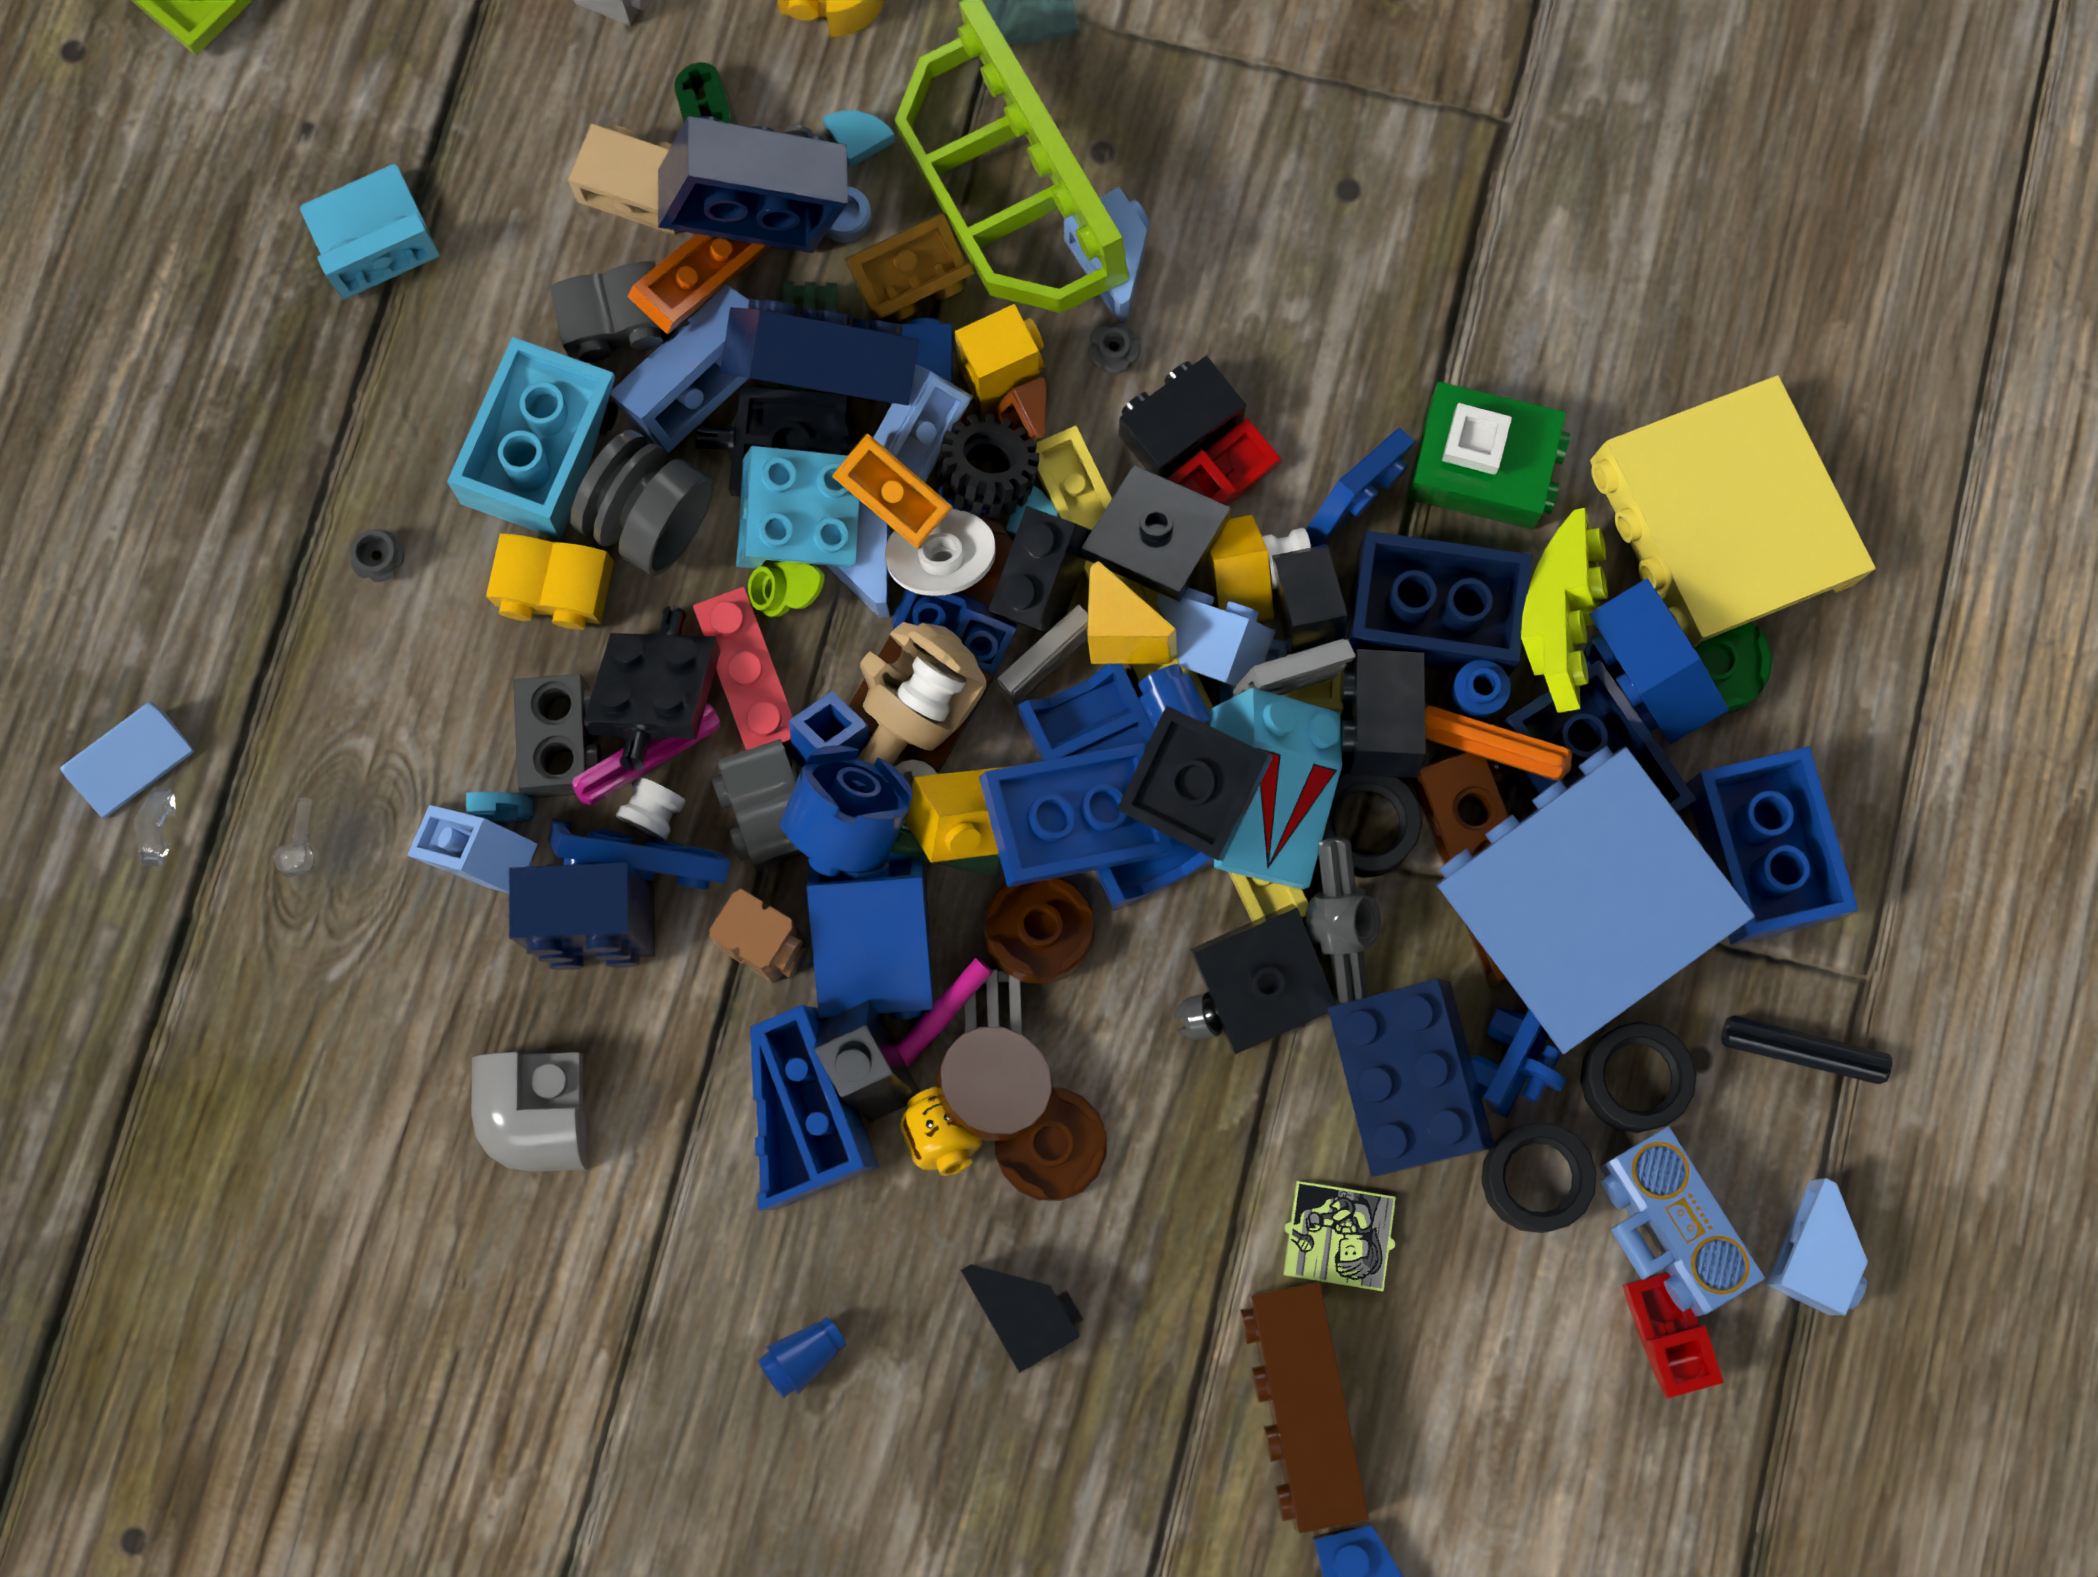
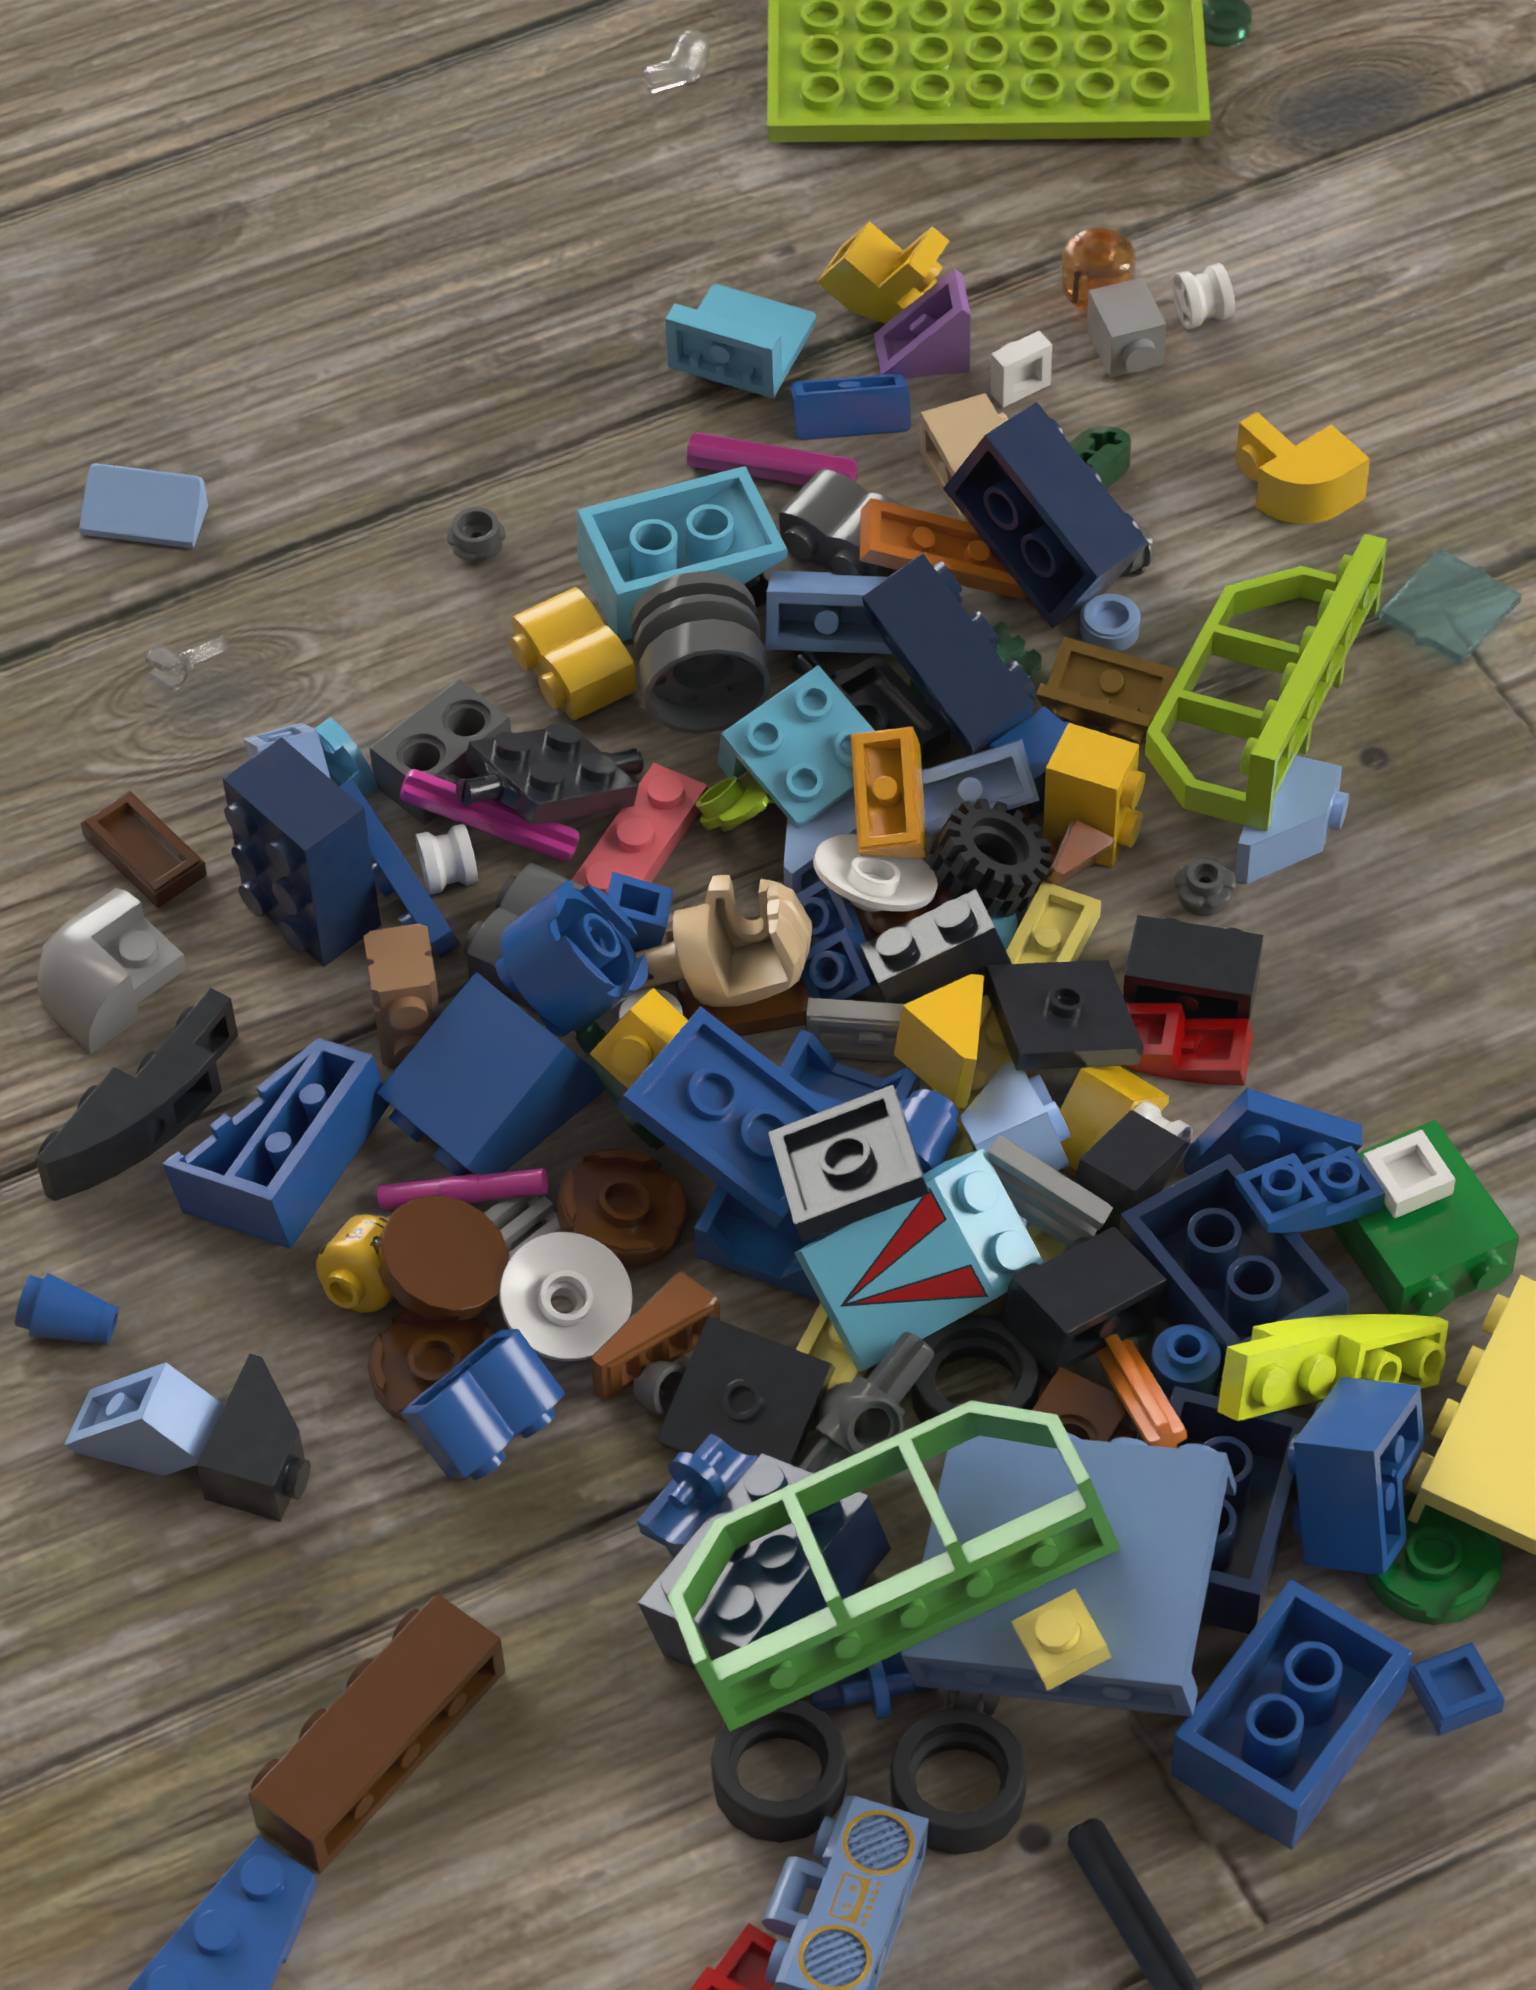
camera: 50 degrees right, 25 degrees down
clear tile [134,787,175,866] -> none
black slope [814,1000,920,1122] -> none
medium azure tile [822,110,895,168] -> none
white wheel [896,653,967,721] -> none
piece [1283,1181,1396,1292] -> none
none -> black slope [36,988,238,1201]
none -> light blue slope [64,1363,225,1476]
none -> reddish brown tile [81,791,207,908]
none -> blue brick [401,1329,565,1480]
none -> white dish [499,1232,633,1361]
none -> dark orange slope [591,1271,720,1401]
none -> blue hips [637,1434,758,1557]
none -> clear arm [643,30,710,93]
none -> bright green plate [668,1400,1120,1731]
none -> dark pink axle [686,432,858,486]
none -> blue slope [790,373,911,440]
none -> yellow brick [817,221,949,324]
none -> medium lavender slope [874,269,971,379]
none -> white plate [990,331,1052,408]
none -> light yellow plate [1011,1588,1112,1691]
none -> blue slope [1235,1146,1385,1233]
none -> blue tile [1408,1642,1505,1736]

